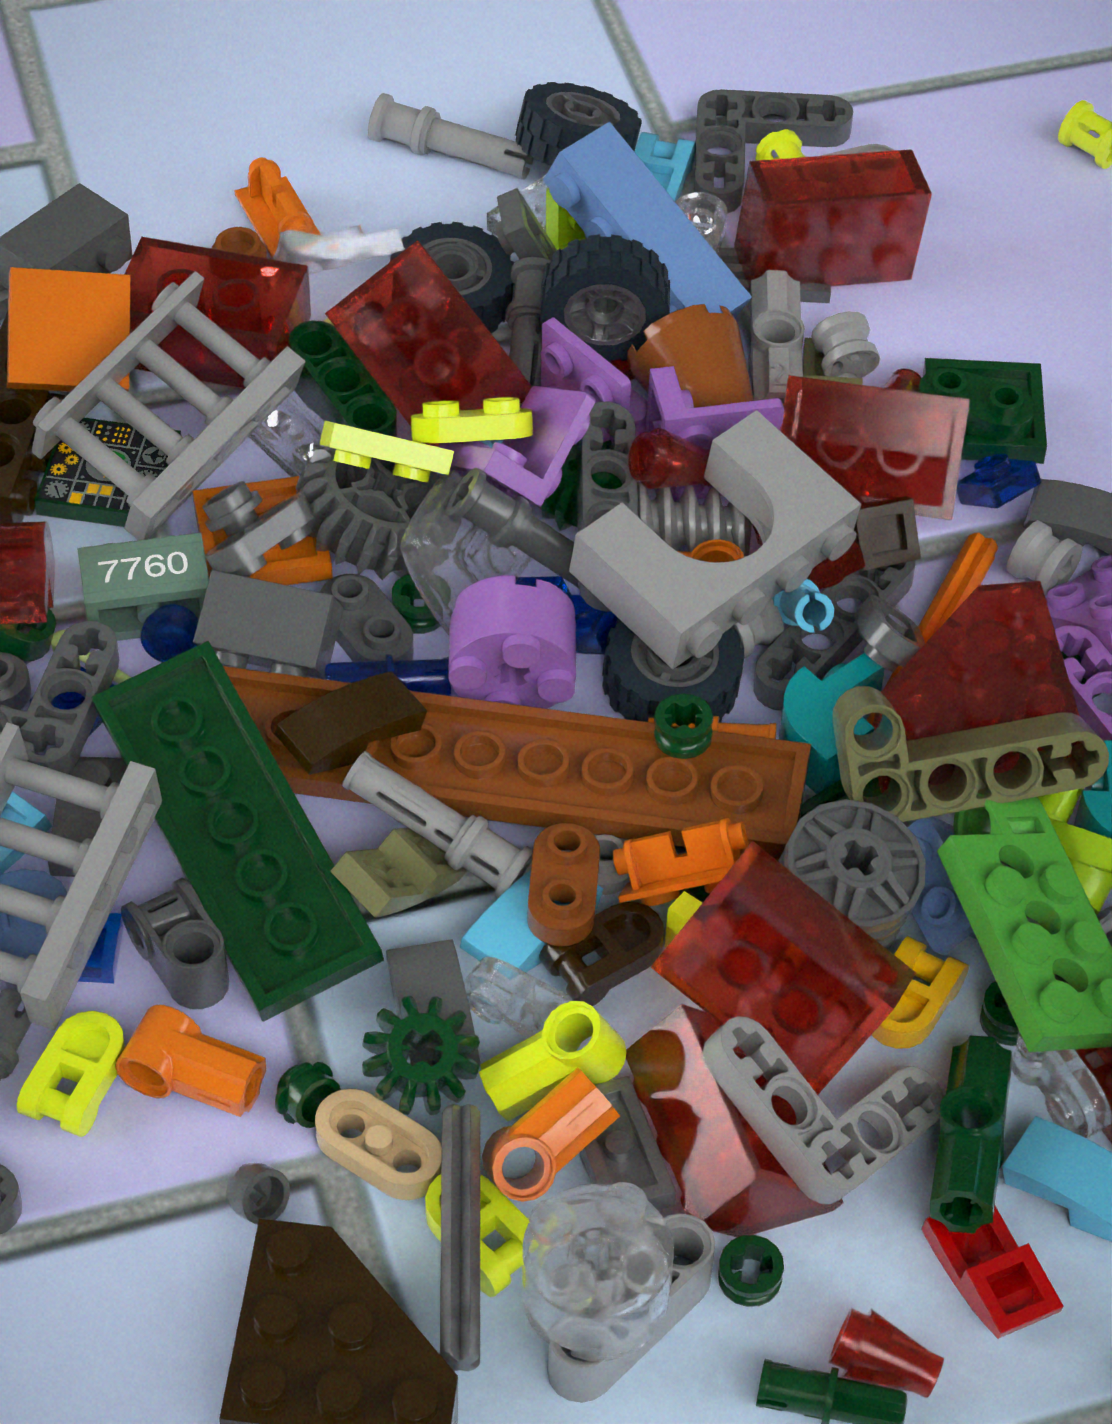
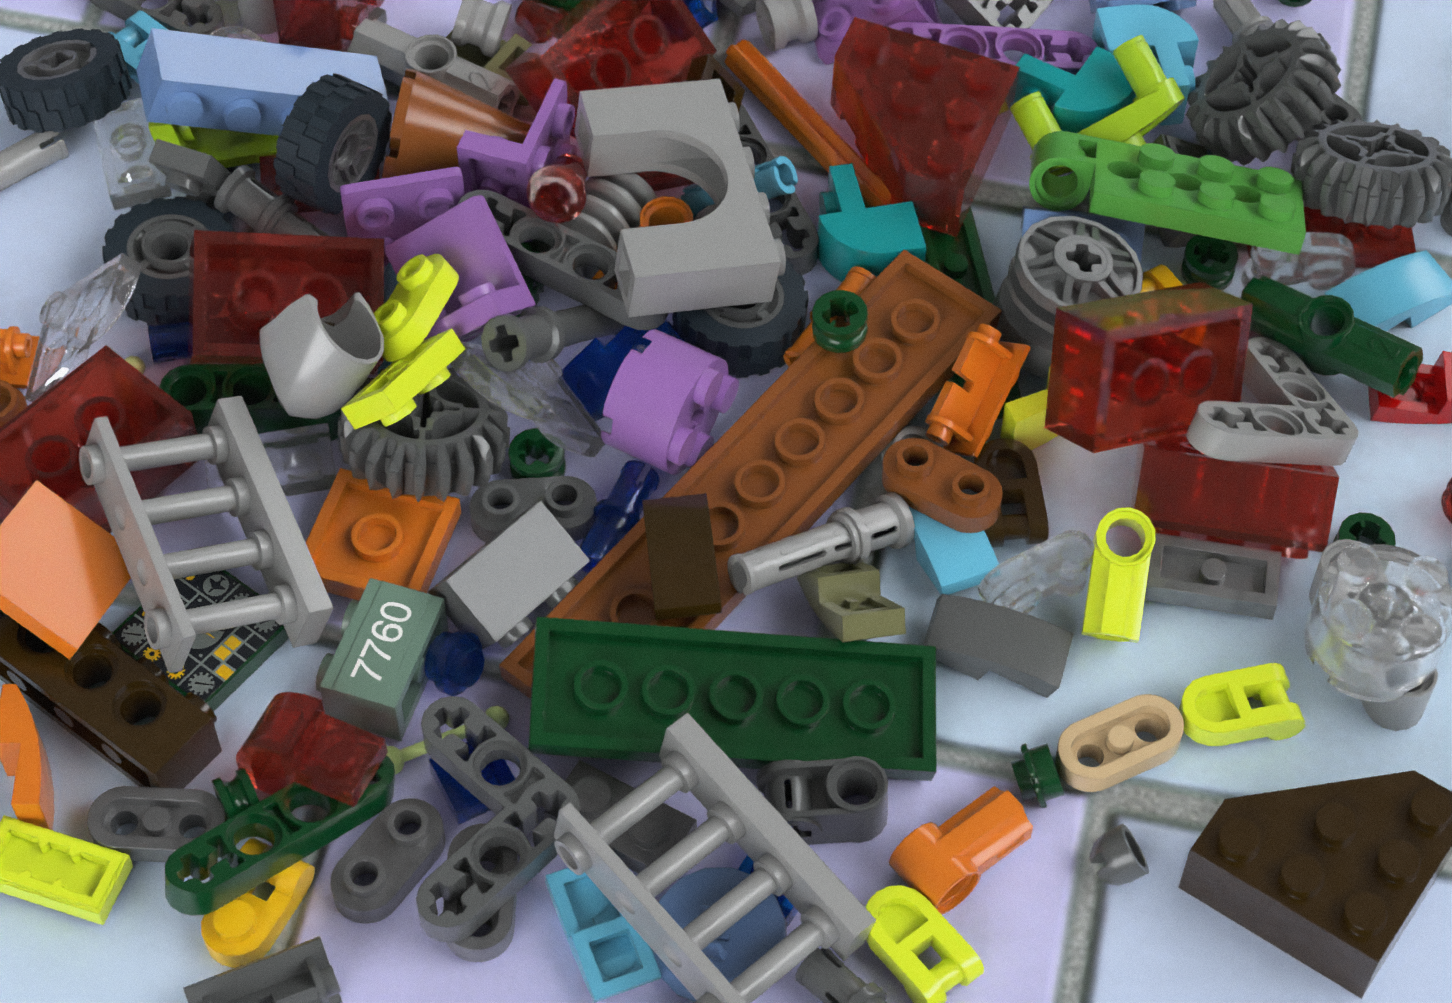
camera: 60 degrees left, 5 degrees up
dark grey plate [202,481,263,536] -> none
dark grey plate [205,492,314,577] -> none
dark green gear [362,996,480,1115] -> none
flat silver axle [440,1104,480,1371] -> none
orange piece [482,1067,620,1202] -> none
olive beam [833,686,1109,822] -> none
dark grey plate [855,594,927,672] -> none
none -> light grey piece [260,292,384,419]

